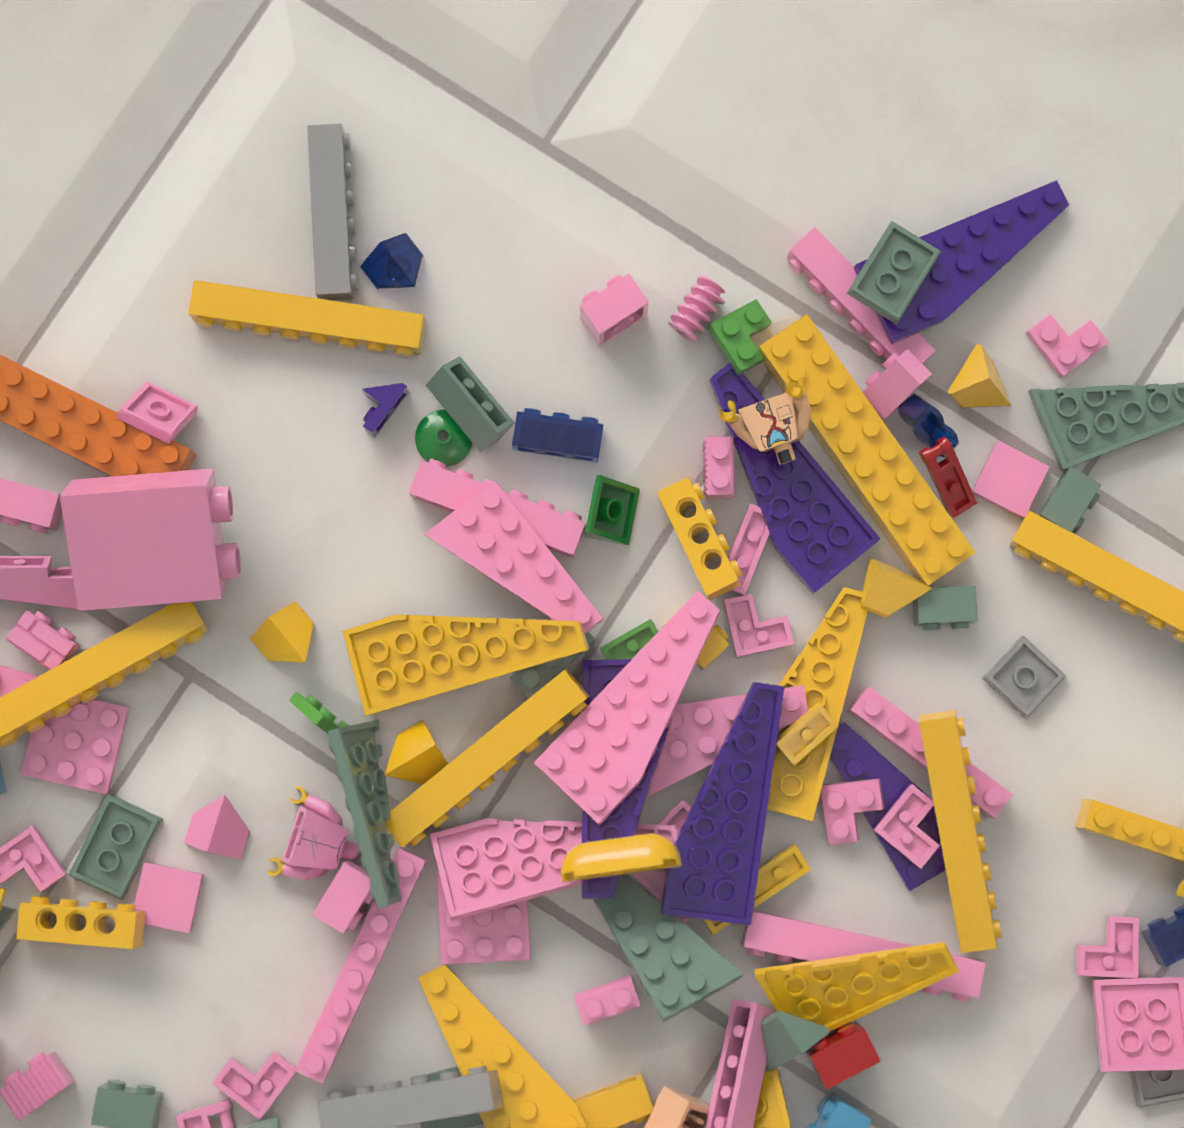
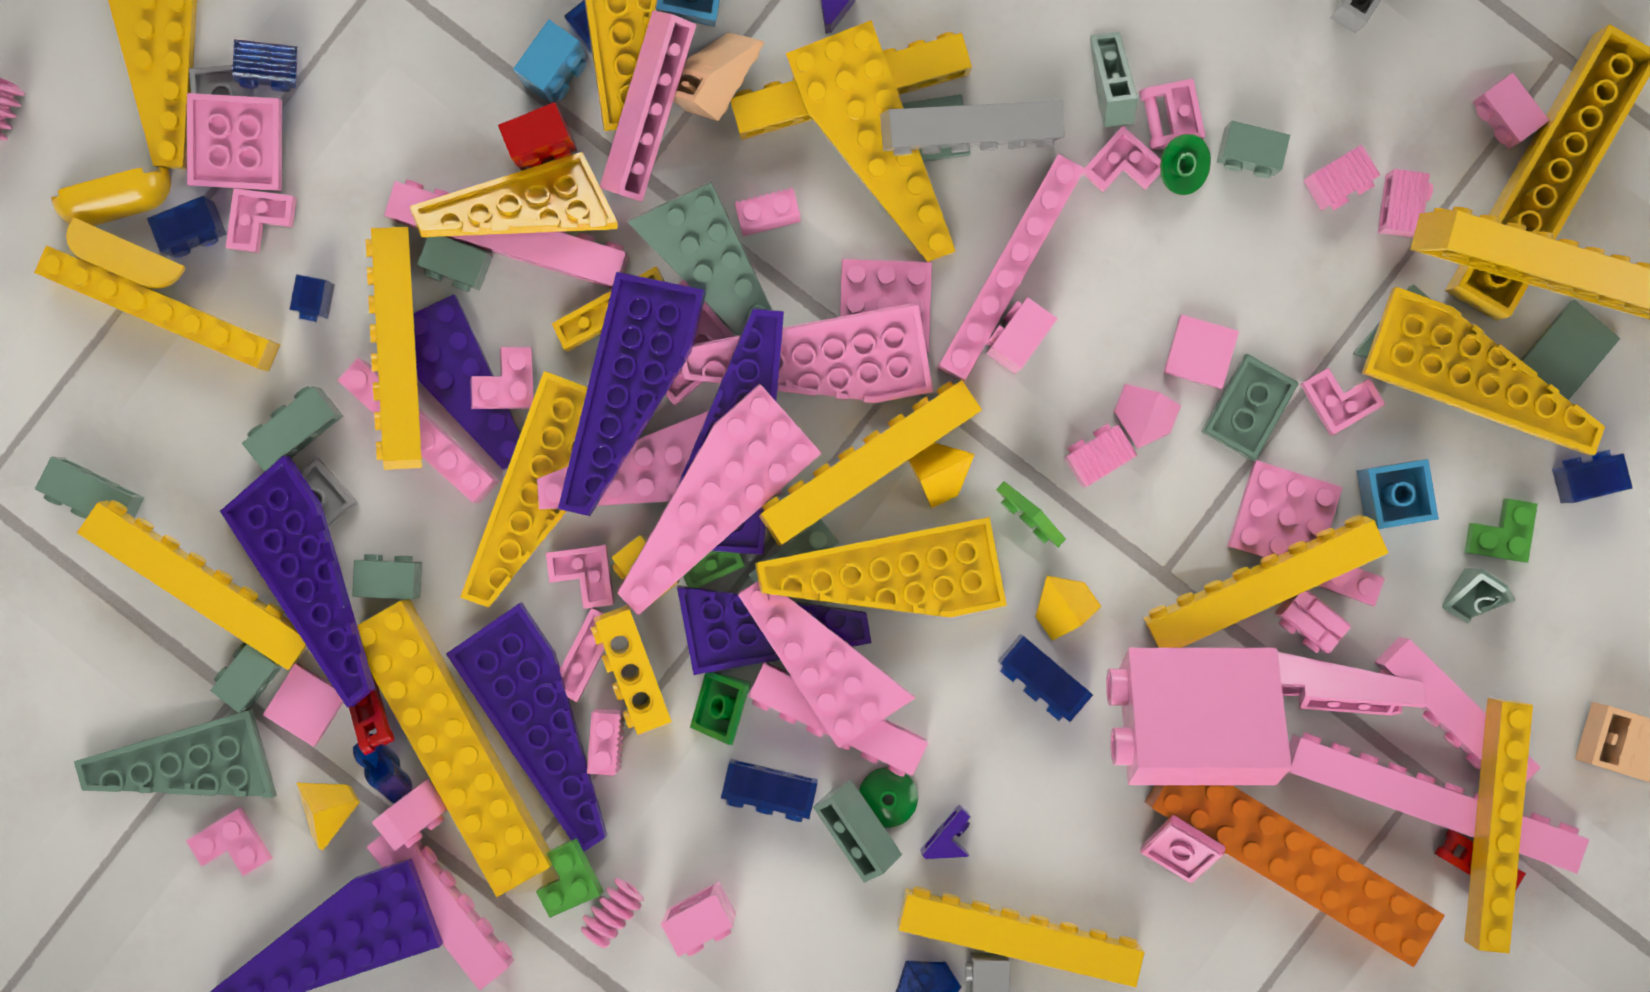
camera: 170 degrees left, 5 degrees up
yellow brick [16,896,146,949] -> none
bright pink torso [267,786,359,880] -> none
sand green wing [328,720,402,909] -> none
yellow brick [561,834,682,883] -> none
light nougat torso [718,377,812,465] -> none
sand green slope [761,1011,829,1071] -> none
yellow plate [776,702,839,765] -> none
sand green tile [846,221,941,324] -> none
yellow slope [860,558,933,618] -> none
bright pink plate [873,784,940,869] -> none
none -> dark purple wing [220,456,375,708]
none -> clear blue brick [232,39,298,92]
none -> sand green brick [242,386,343,472]
none -> clear blue brick [289,274,335,322]
none -> sand green brick [417,236,492,292]
none -> dark purple wing [677,585,872,675]
none -> clear blue brick [997,634,1093,722]
none -> bright pink brick [1064,423,1137,488]
none -> green dish [1160,134,1211,195]

